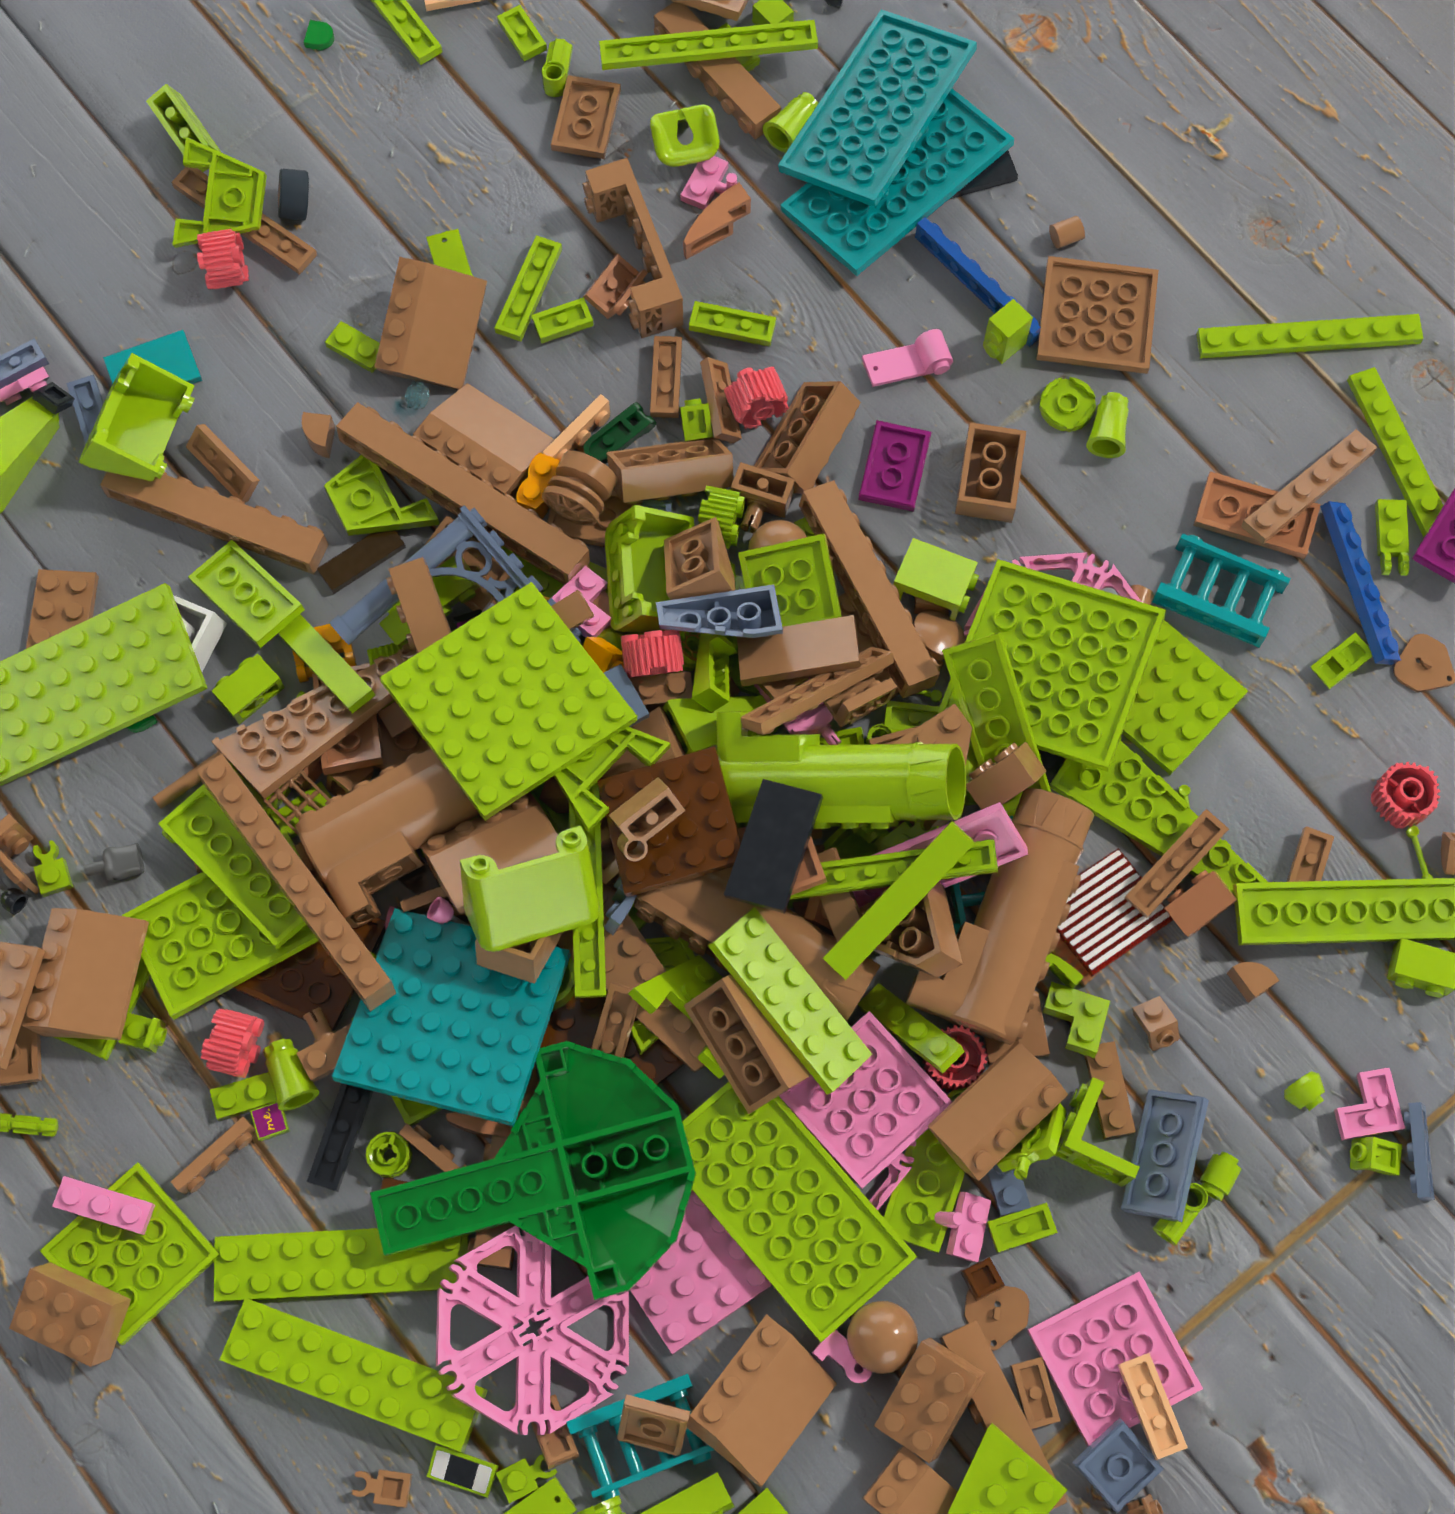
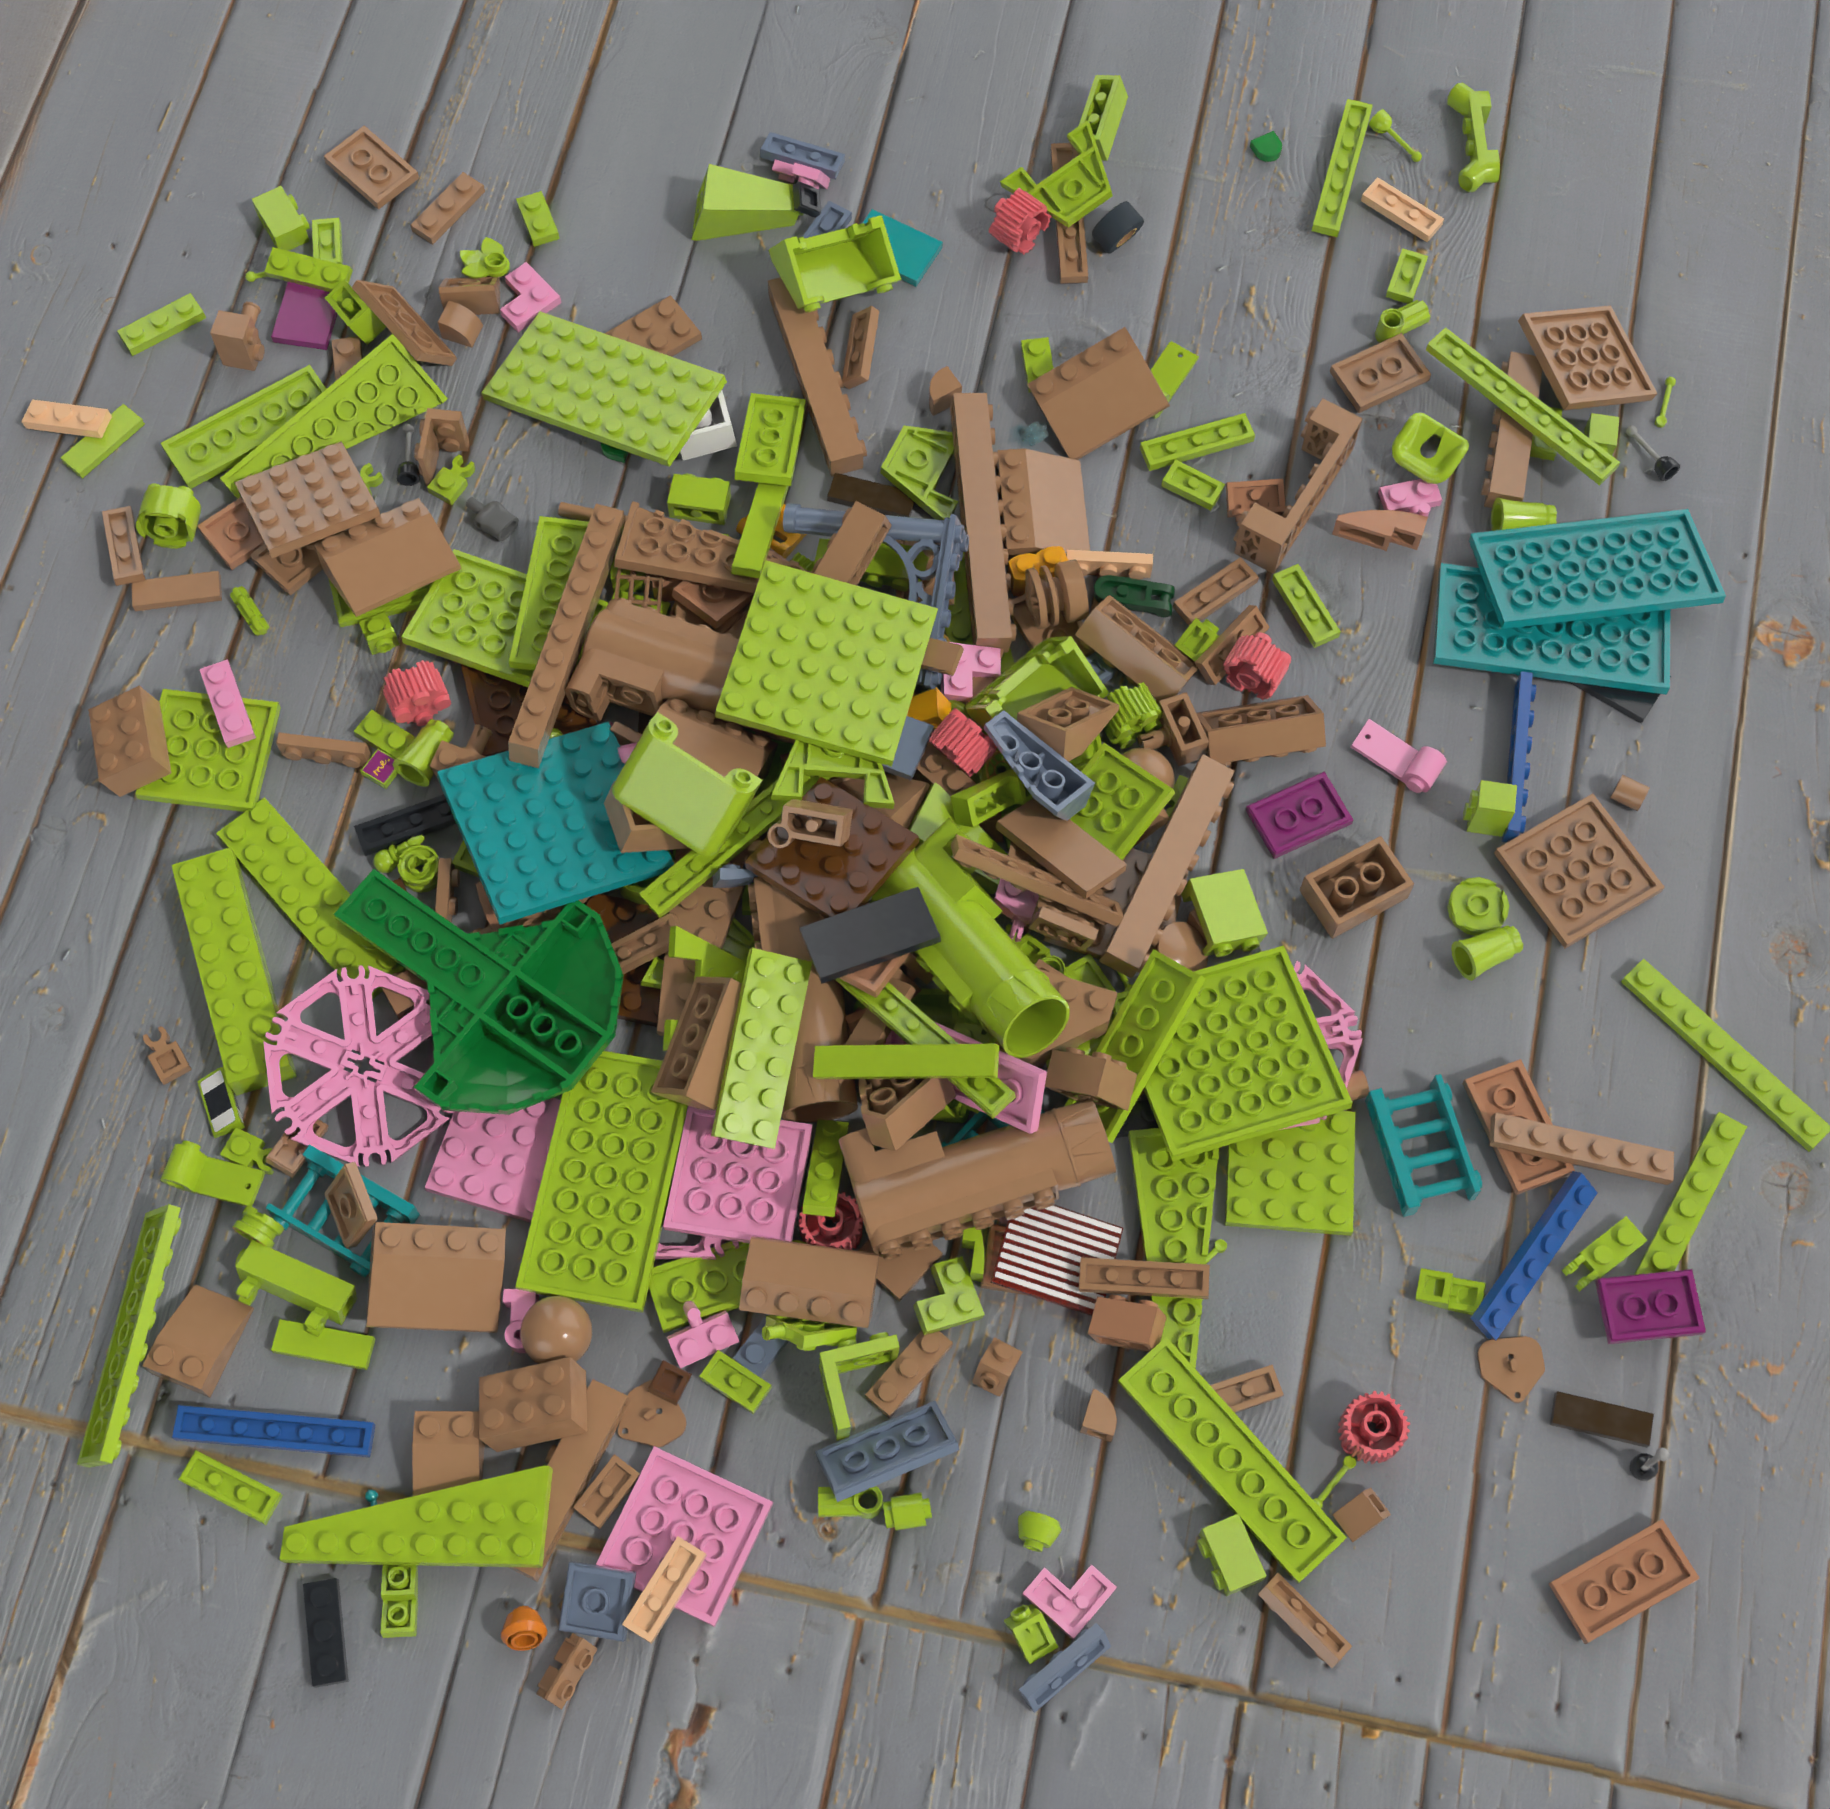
camera: 50 degrees right, 5 degrees down
none -> lime bar [373,835,425,873]

